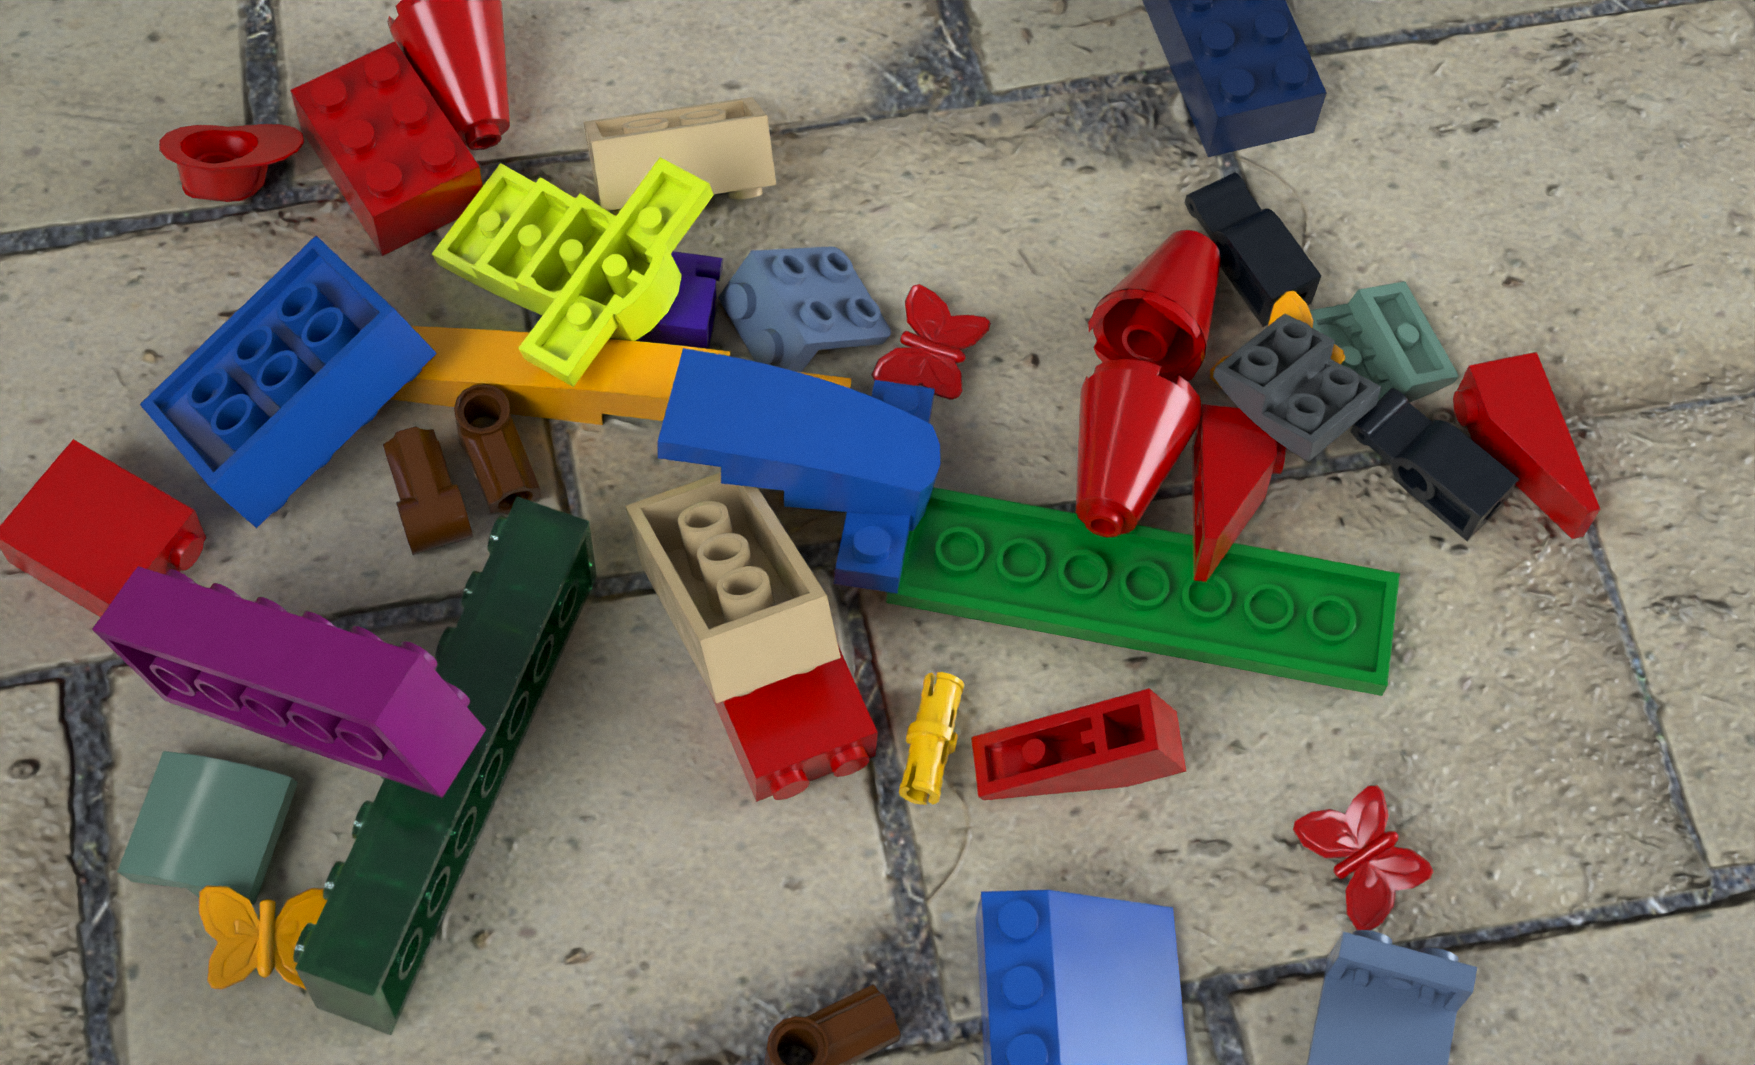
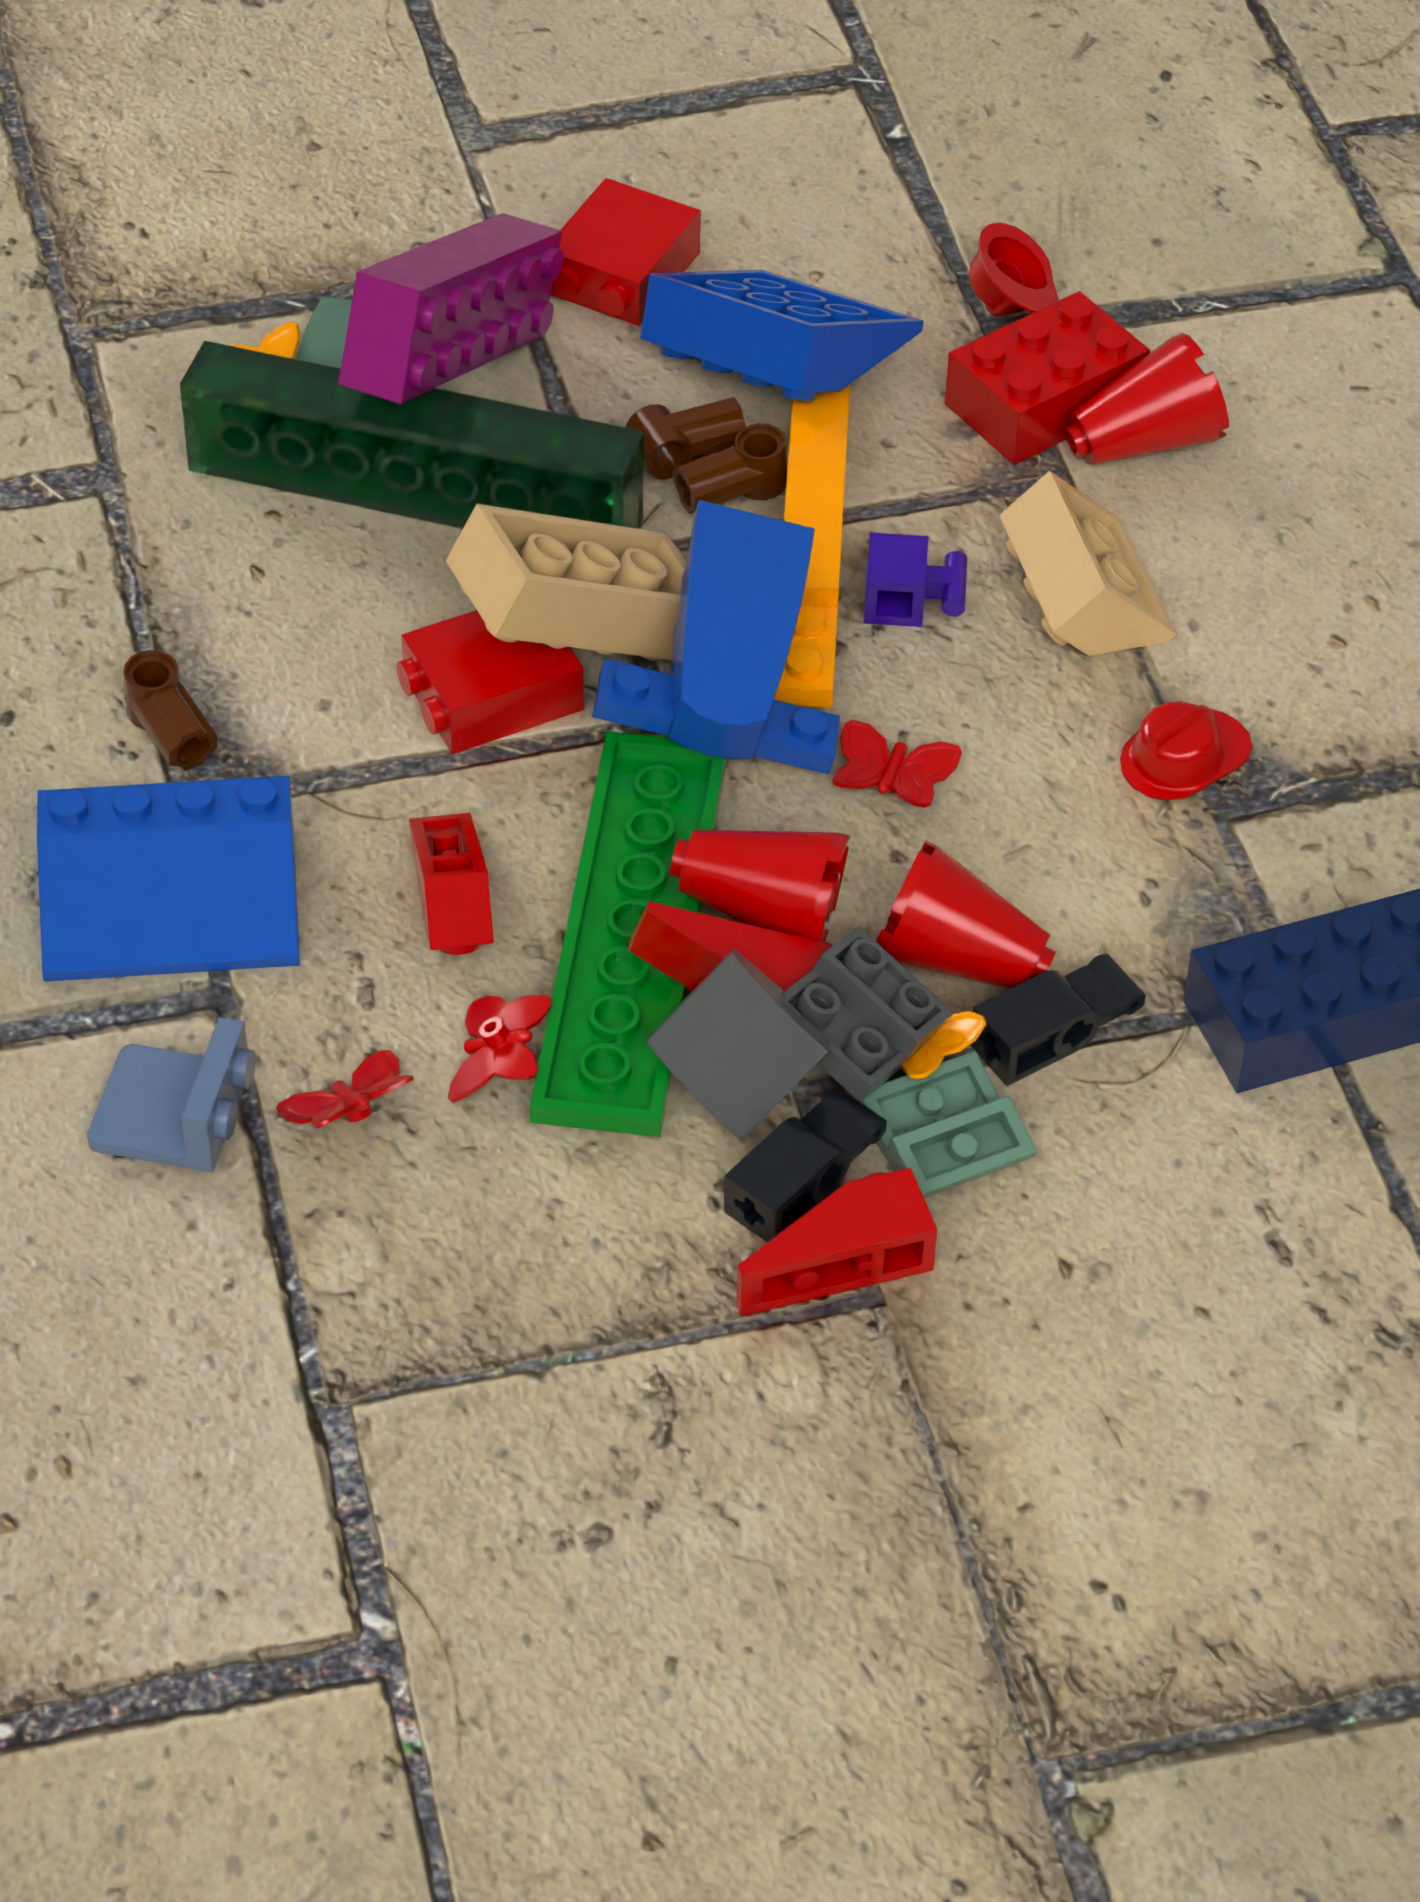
camera: 90 degrees right, 15 degrees down
neon yellow slope [432,157,714,387] -> none
sand blue bracket [718,247,891,372] -> none
yellow pin [899,672,964,805] -> none
none -> red piece [447,995,551,1103]
none -> dark grey slope [647,948,830,1141]
none -> red piece [1120,701,1252,801]

